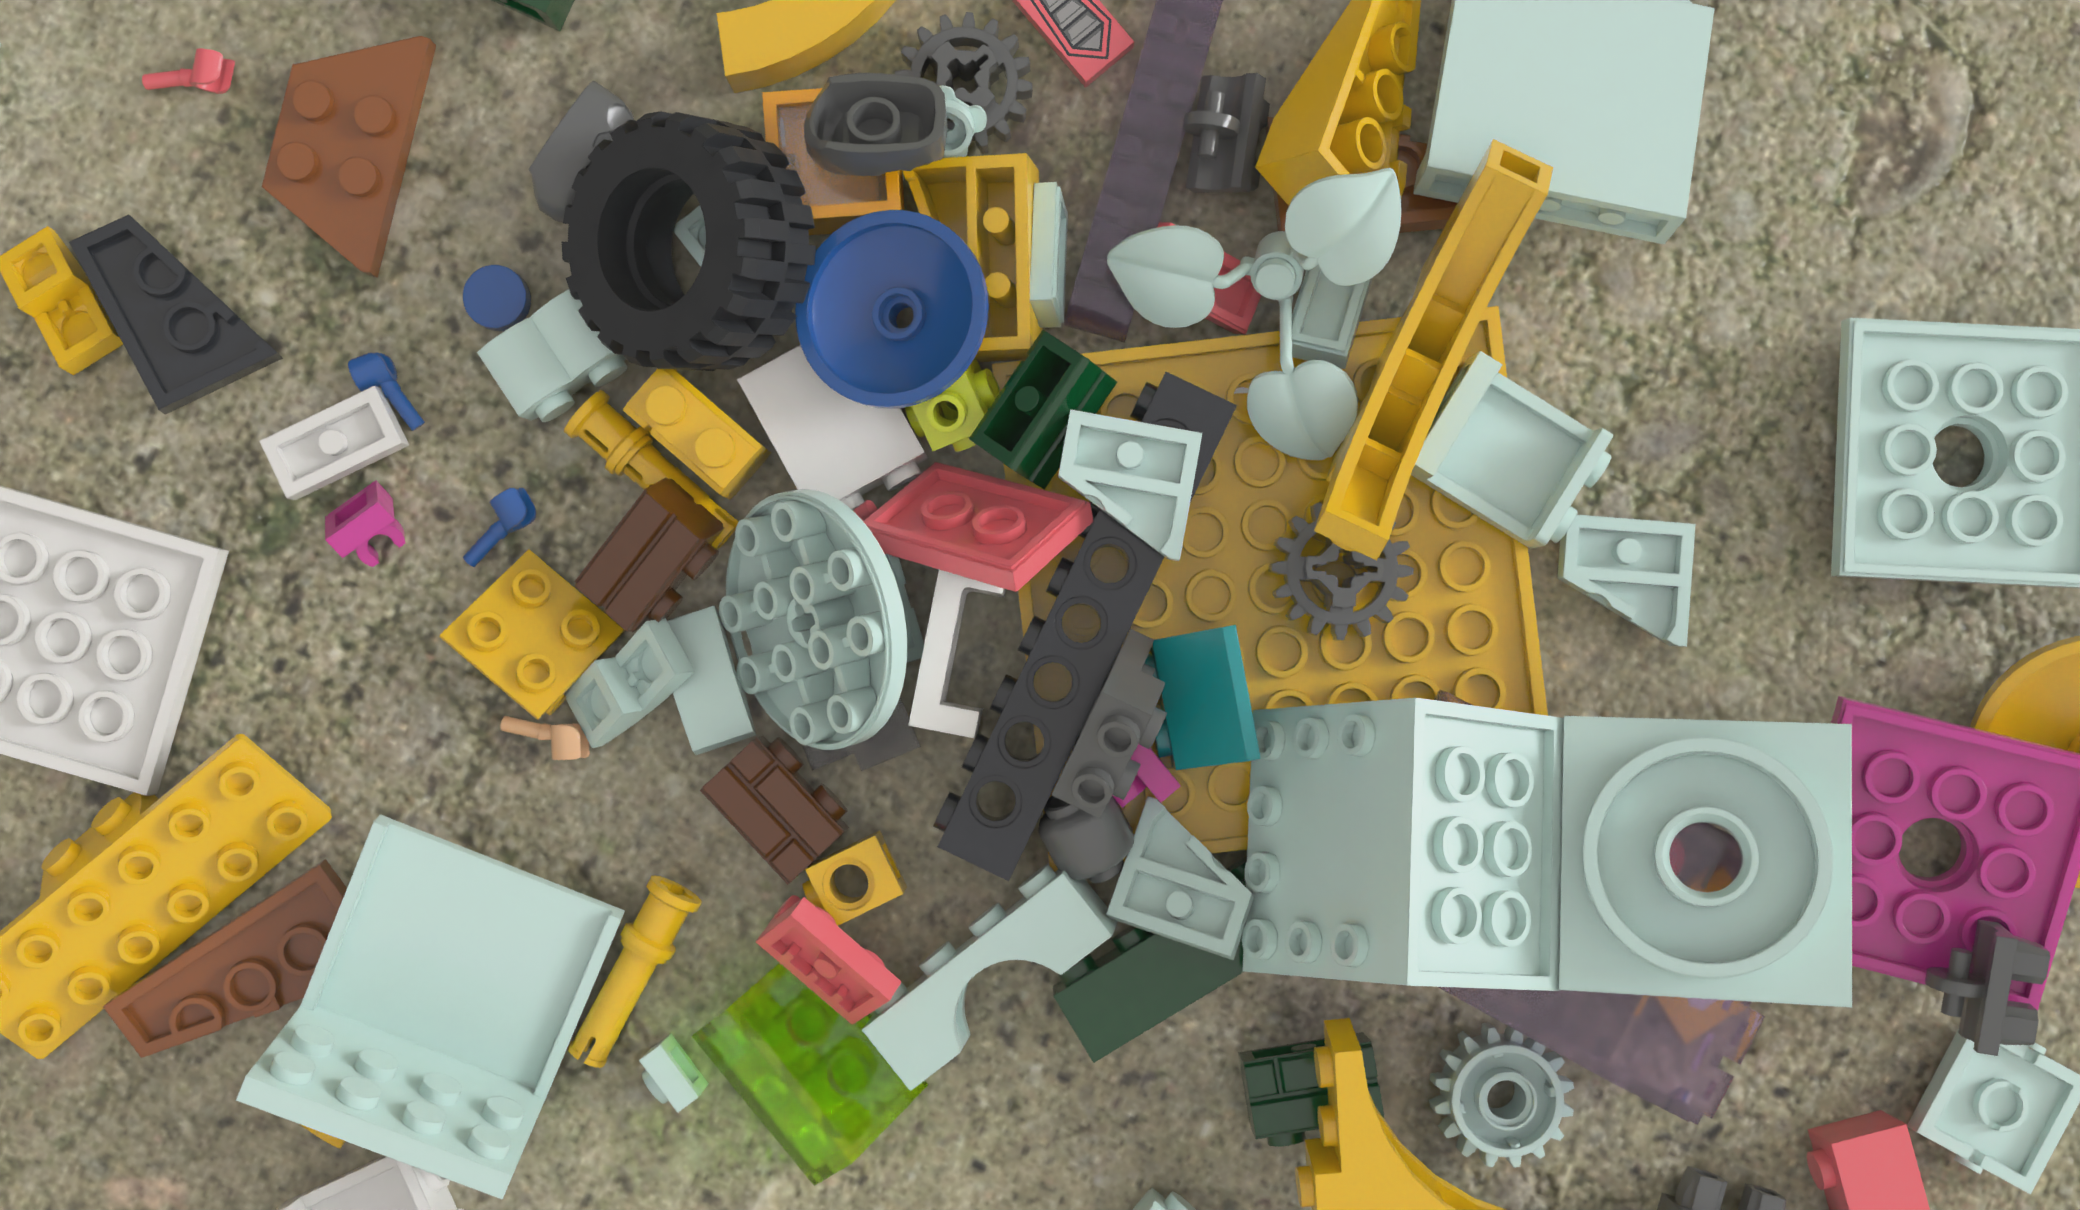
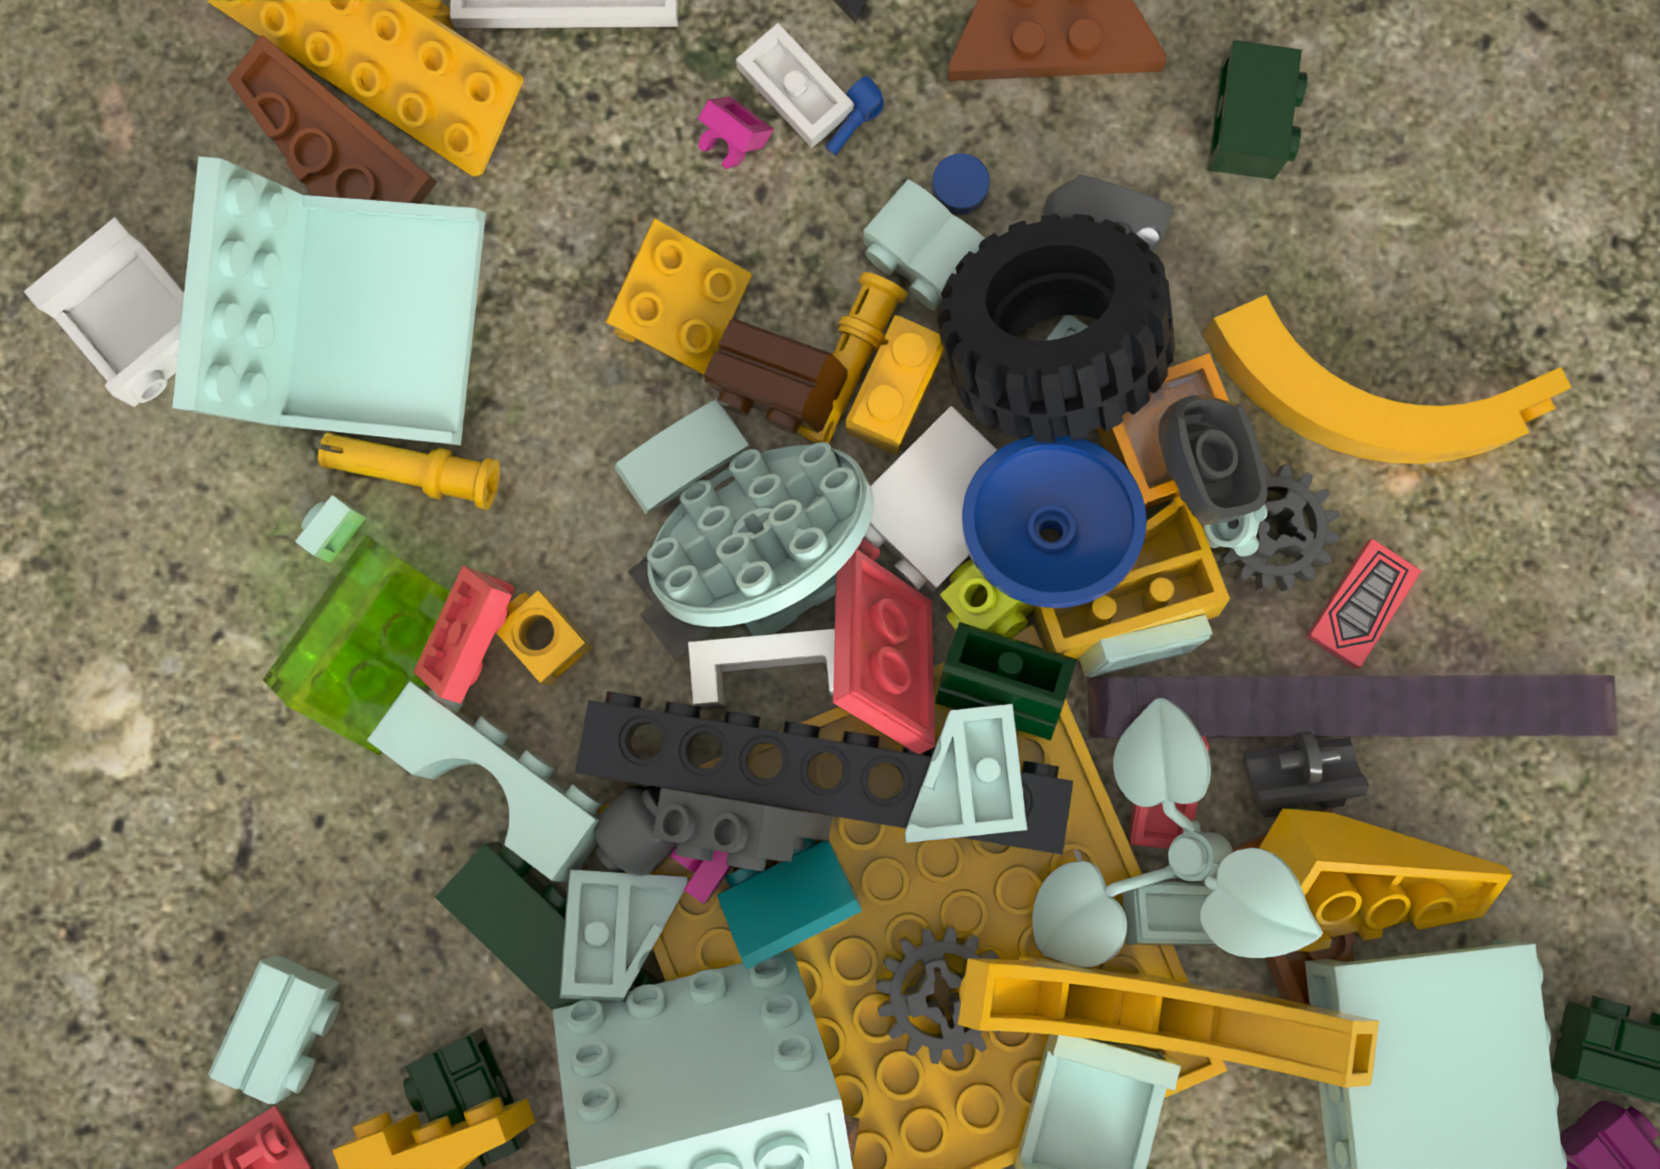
camera: 75 degrees right, 5 degrees down
blue hand [463,488,536,567] -> none
light nougat hand [500,716,590,760] -> none
light aqua slope [565,618,695,748] -> none
reddish brown brick [700,736,849,885] -> none

